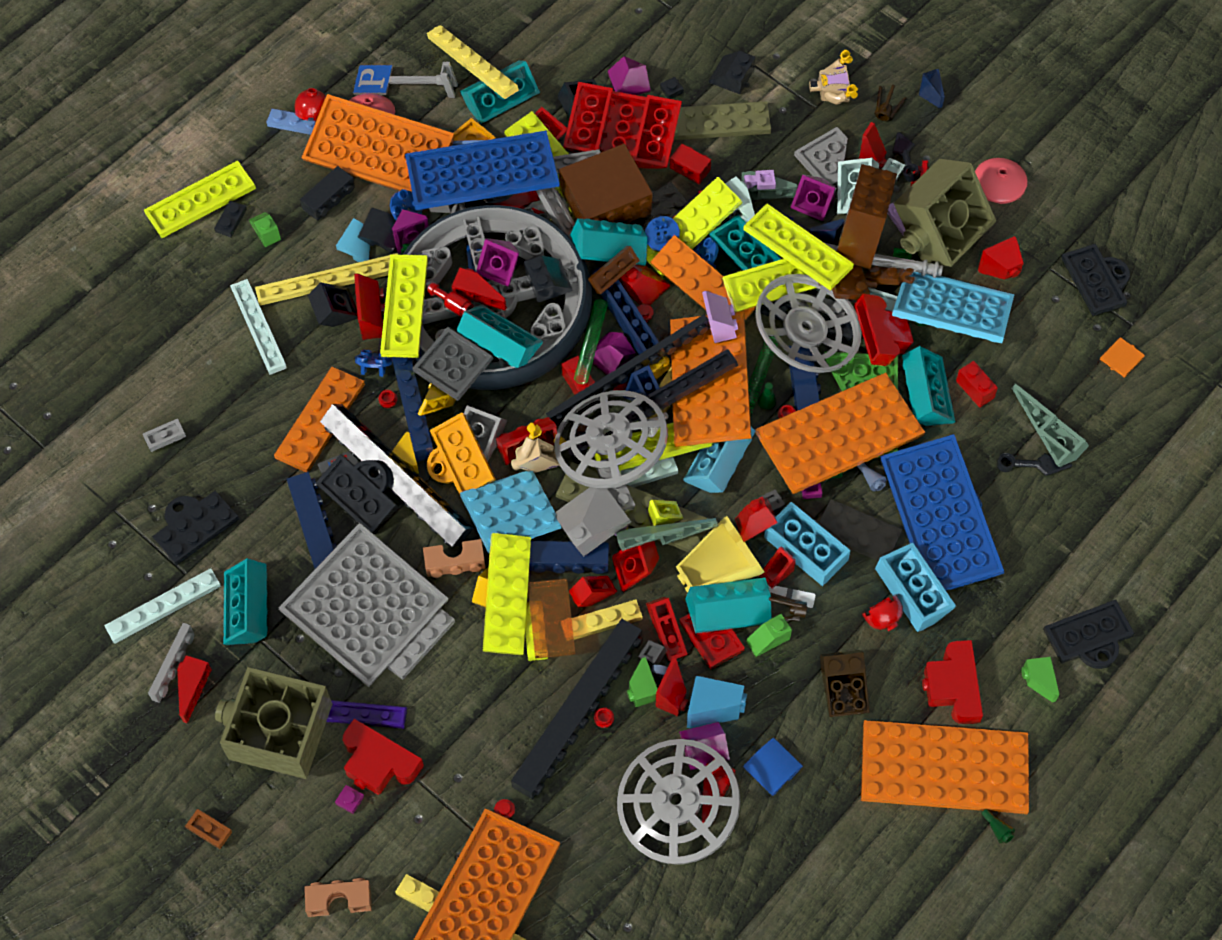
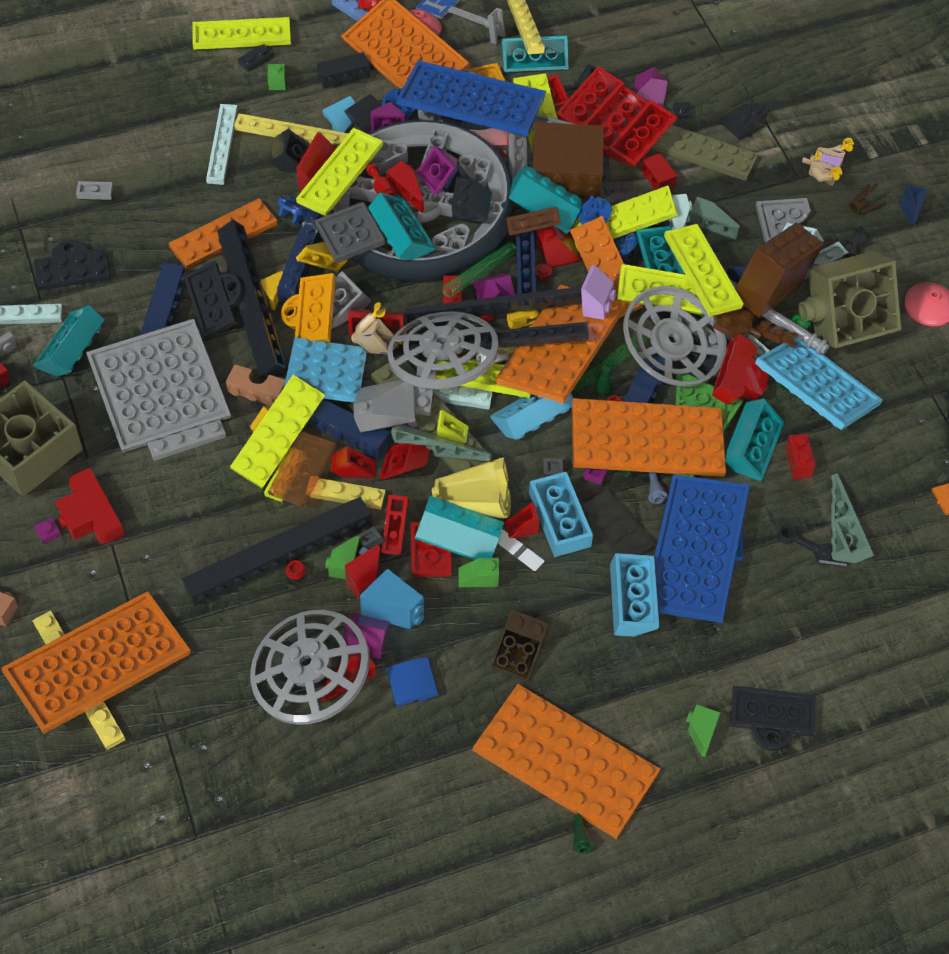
camera: 25 degrees right, 5 degrees down
dark purple tile [326,700,407,729] -> none
red plate [378,390,397,408] -> none
red plate [494,799,515,819] -> none
dark blue slope [623,365,660,401] -> none
red slope [735,496,778,542] -> none
lavender plate [743,170,776,190] -> none
dark brown plant [769,592,807,621] -> none
magenta slope [790,174,836,221] -> none
red slope [859,122,887,169] -> none
red cylinder [862,594,903,631] -> none
red brick [922,640,983,724] -> none
red slope [978,236,1023,280] -> none

